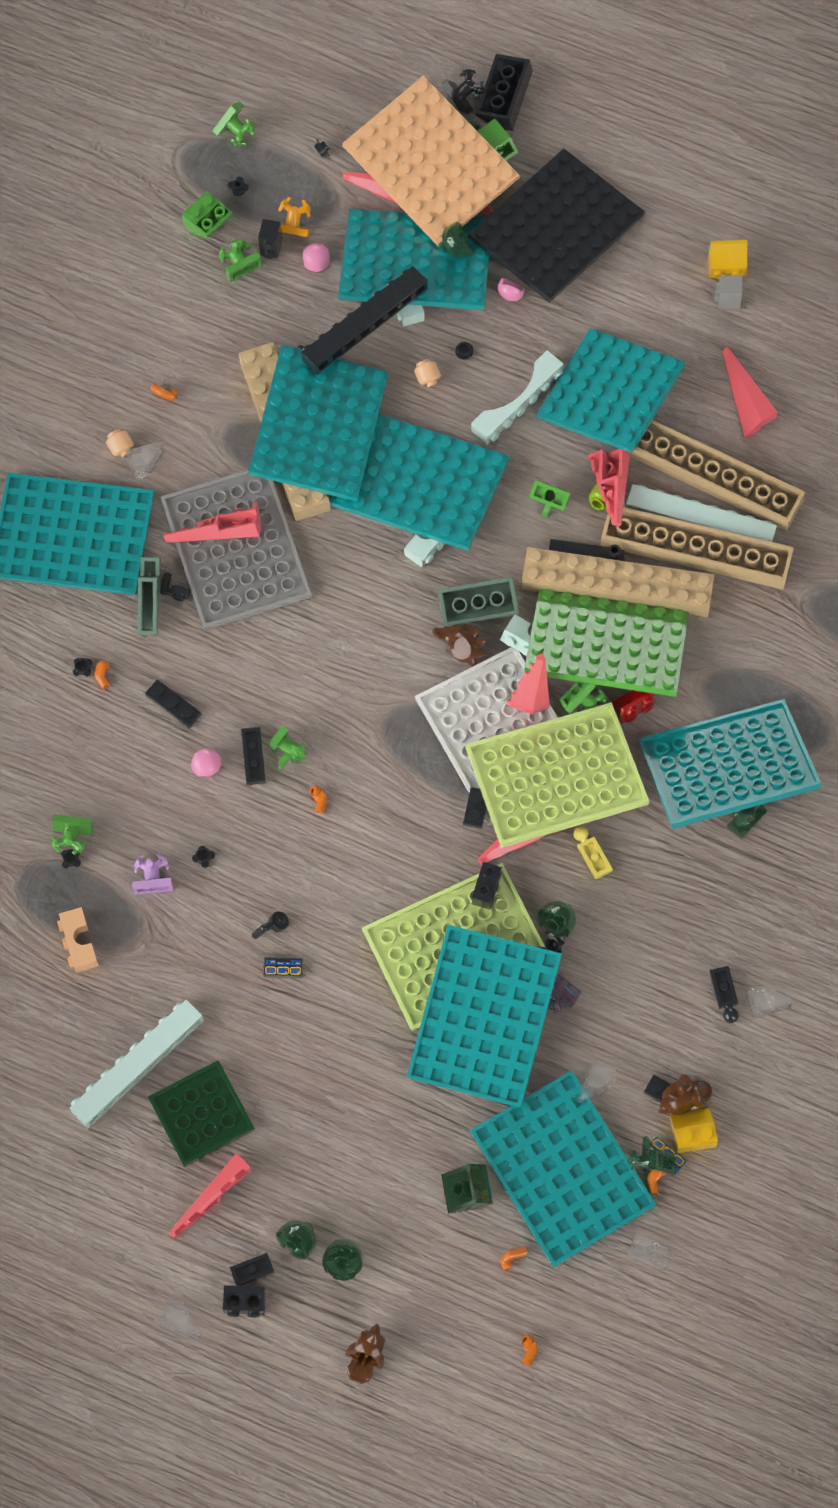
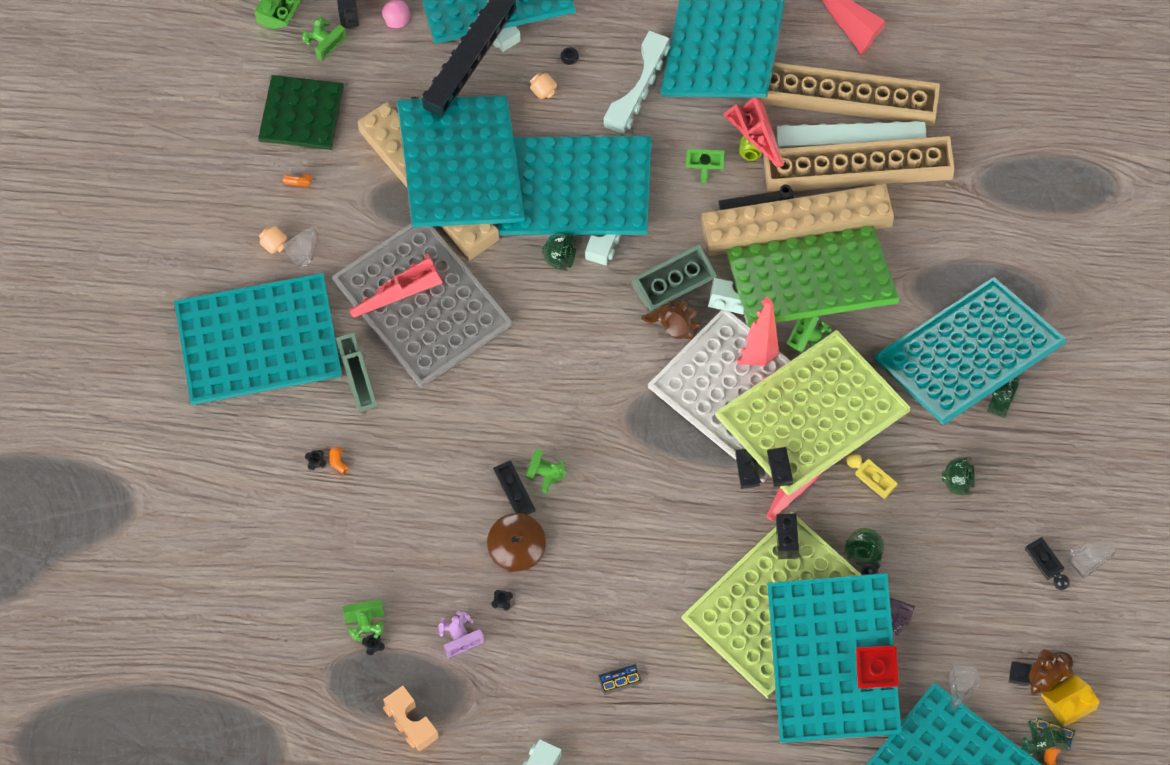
camera: 20 degrees left, 5 degrees down
black plate [145,679,201,729] -> none
black plate [160,573,190,602] -> none
bright pink hair [191,748,222,777] -> none
black plate [252,911,289,939] -> none
orange arm [309,786,328,814] -> none
red bracket [612,690,655,724] -> none
none -> dark green plate [258,75,344,150]
none -> reddish brown dish [487,513,546,572]
none -> clear green cylinder [542,233,576,271]
none -> black plate [767,447,793,487]
none -> red plate [856,646,899,689]
none -> clear green cylinder [942,456,975,496]

